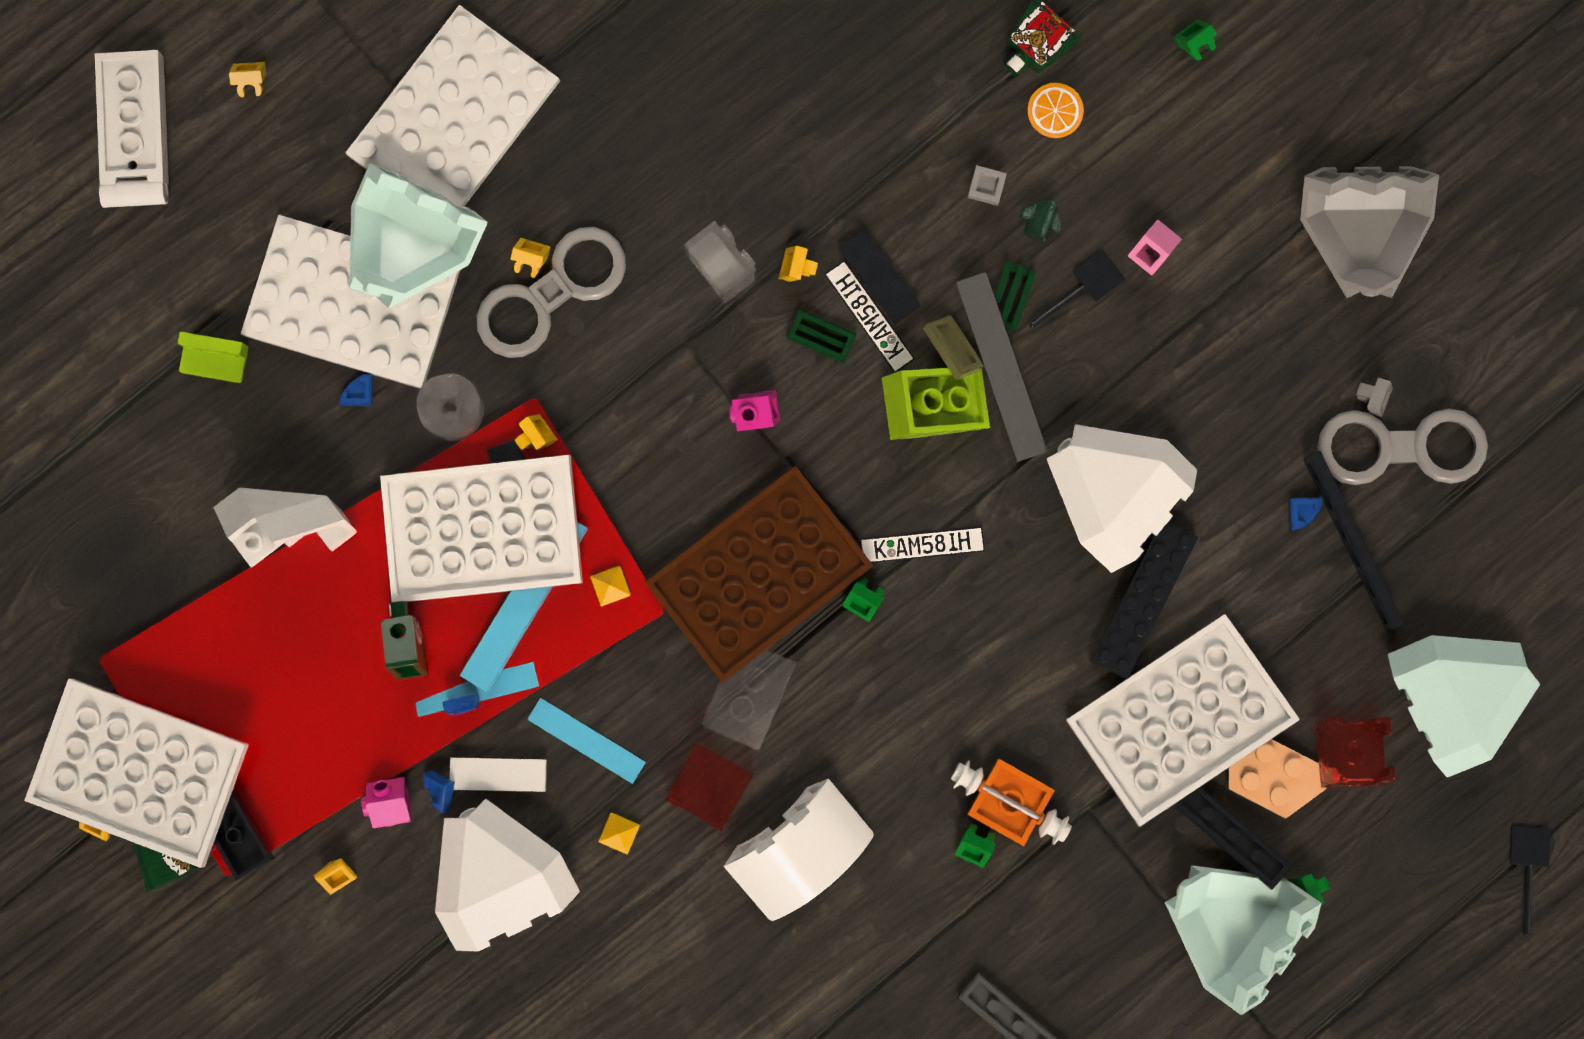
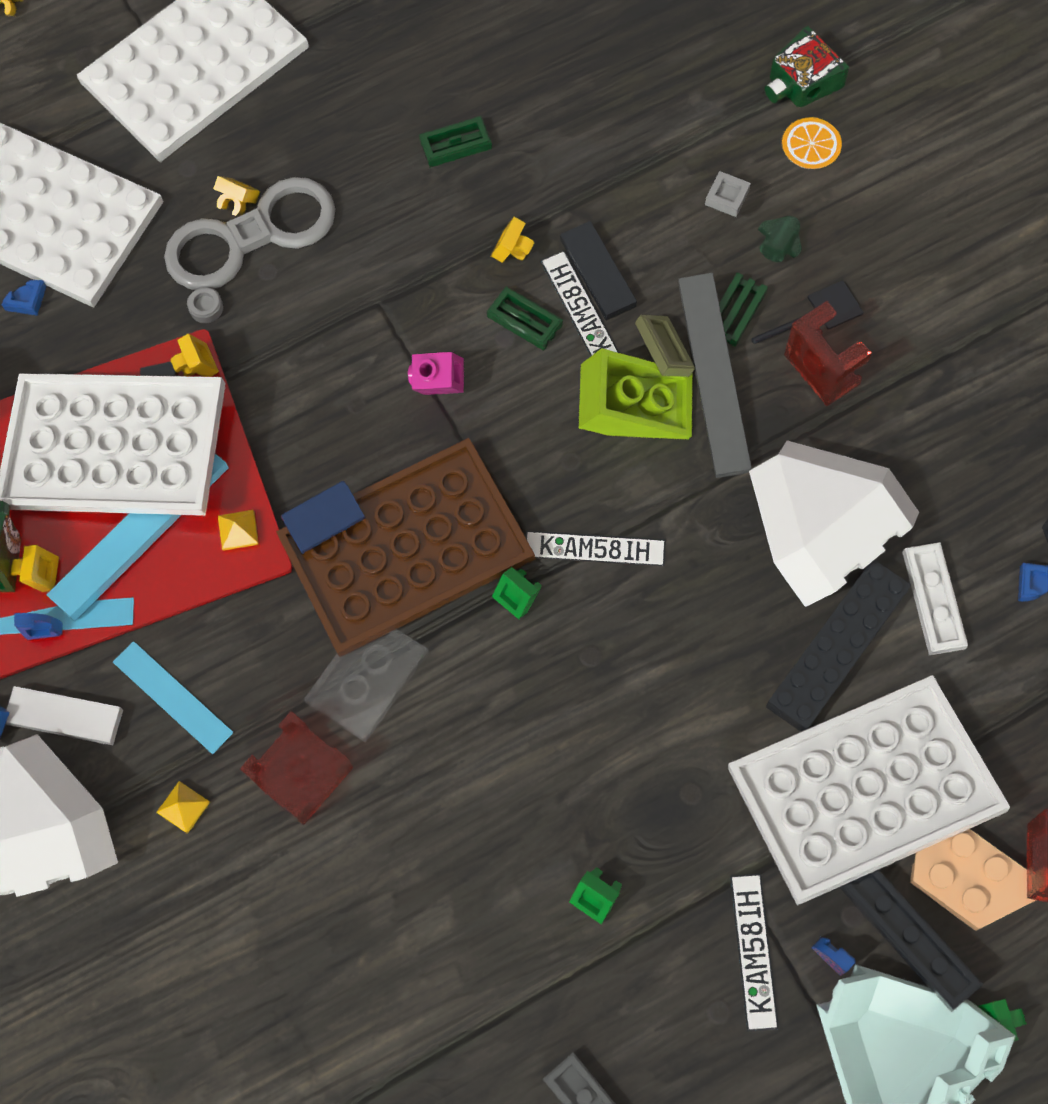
camera: 15 degrees right, 15 degrees down
light aqua panel [349,163,488,308] -> none
clear brick [417,374,485,441] -> none
clear brick [684,221,756,304] -> none
white panel [724,779,874,921] -> none
orange plate [951,759,1072,846] -> none
bright pink brick [1128,220,1182,275] -> none
green tile [1173,19,1217,61] -> none
none -> yellow tile [10,545,59,592]
none -> light grey tile [187,287,223,323]
none -> dark blue slope [281,481,365,554]
none -> dark green tile [419,116,492,168]
none -> sticker [730,874,779,1031]
none -> clear red panel [784,301,872,406]
none -> blue tile [811,937,856,976]
none -> white tile [902,542,968,655]

